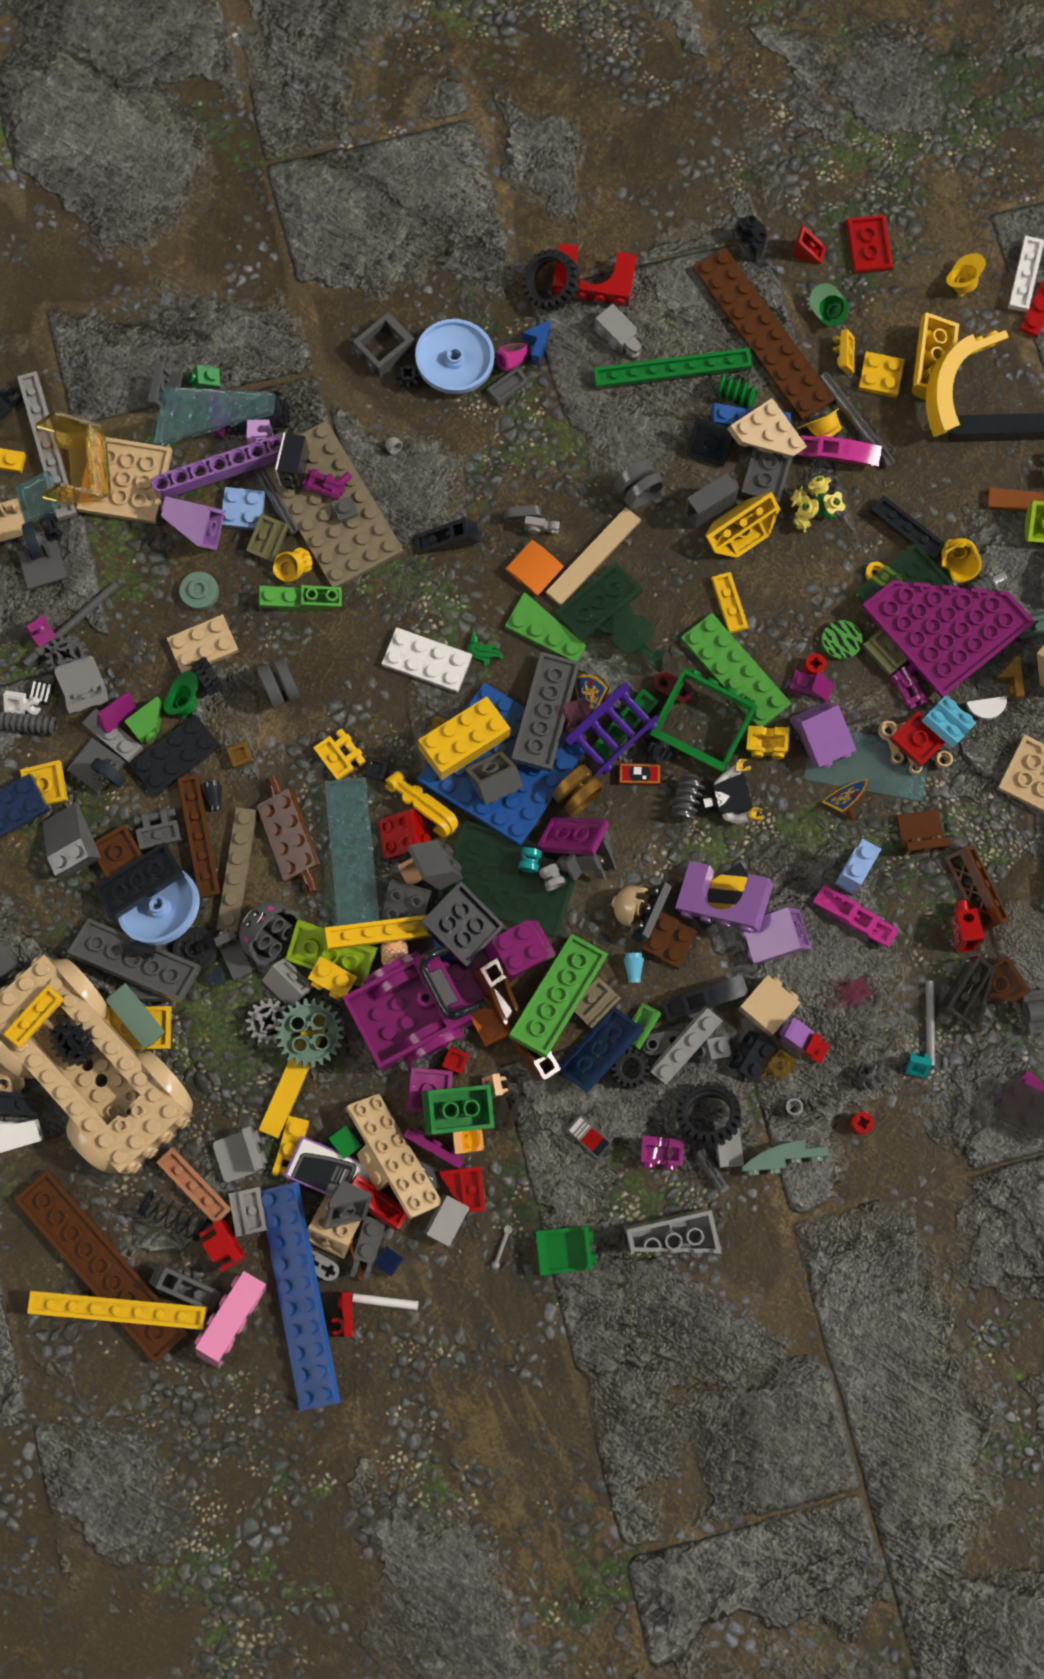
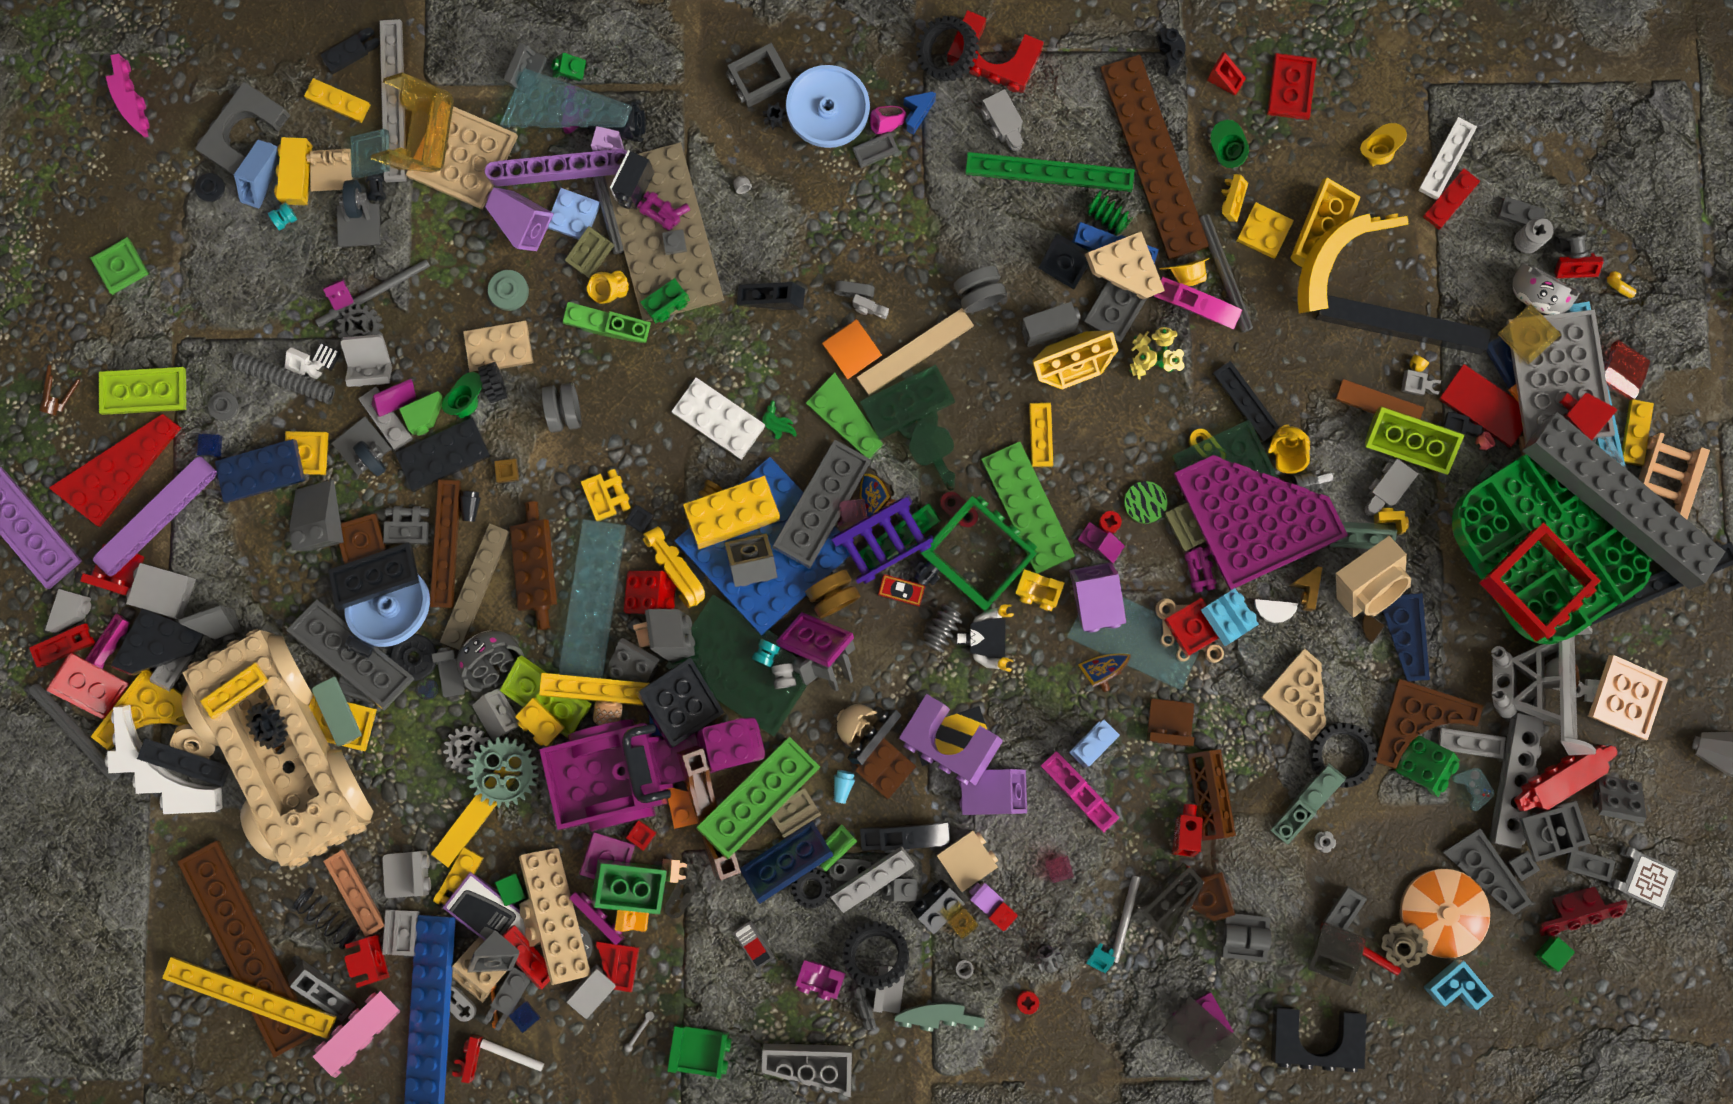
camera: 20 degrees right, 5 degrees up
none -> green bracket [640,278,690,324]

